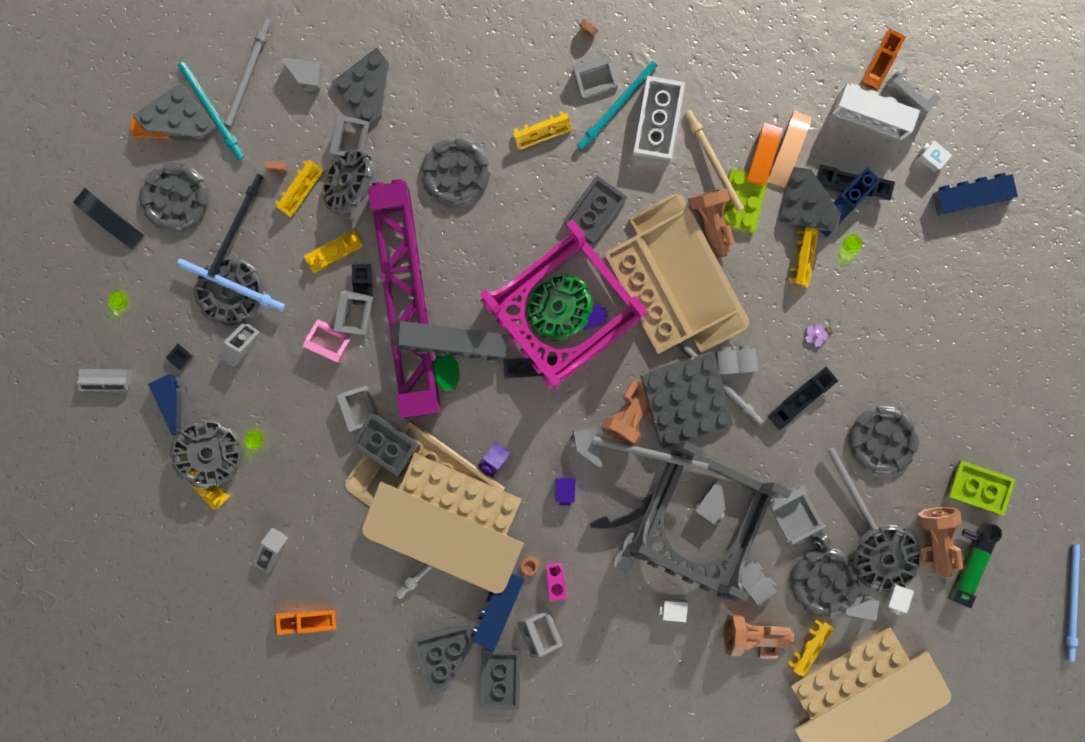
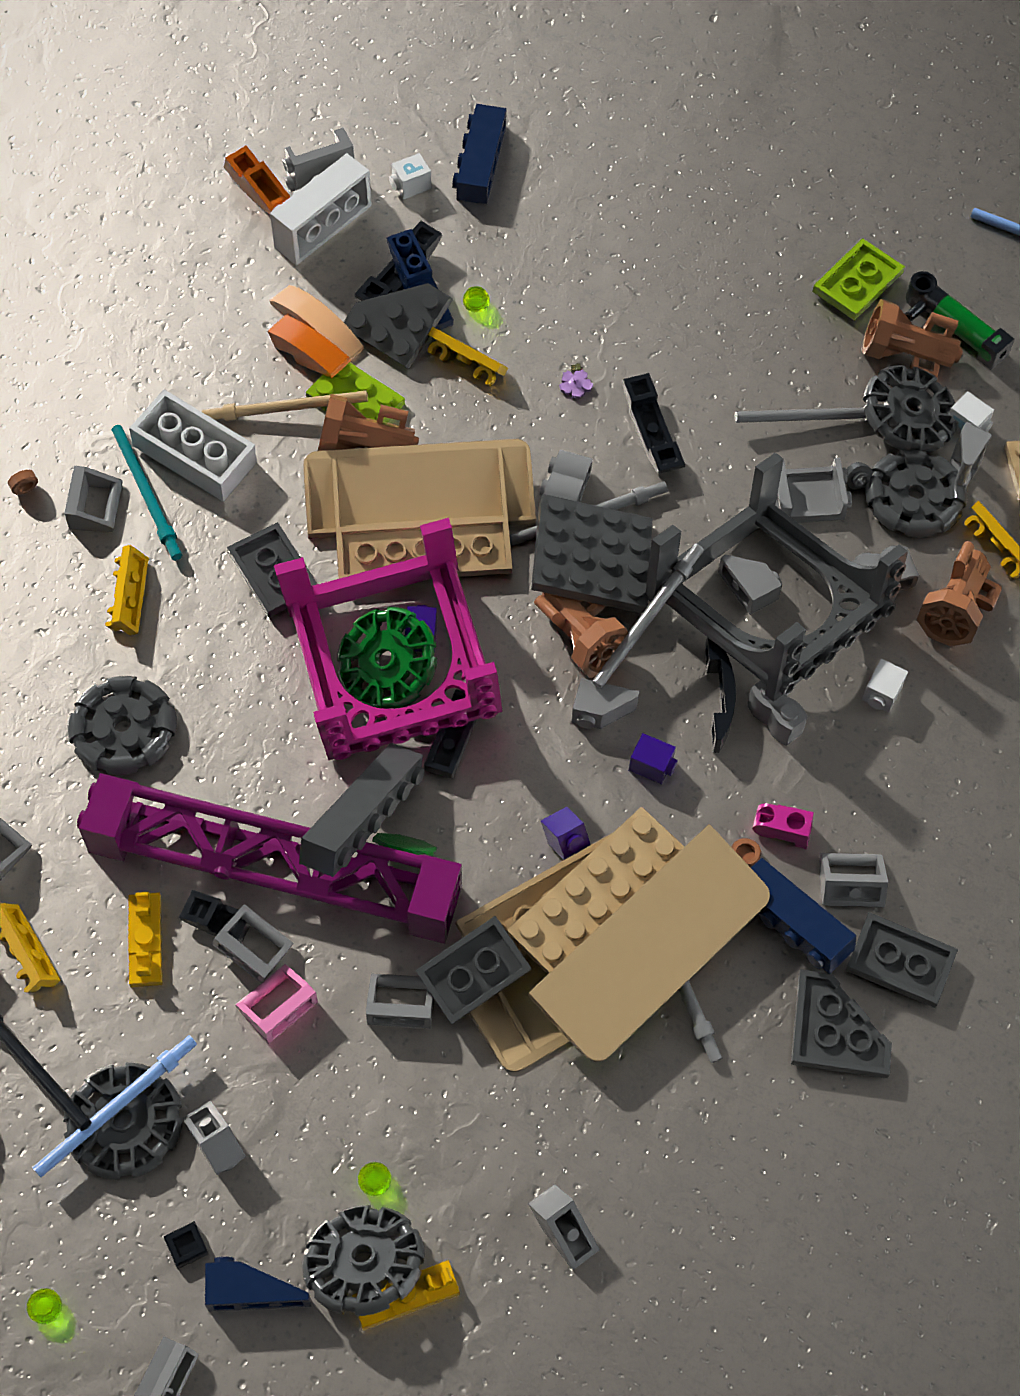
camera: 70 degrees left, 25 degrees down
orange slope [274,610,336,635] -> none
dark grey plate [323,149,374,214] -> none
dark grey plate [849,406,919,475] -> none

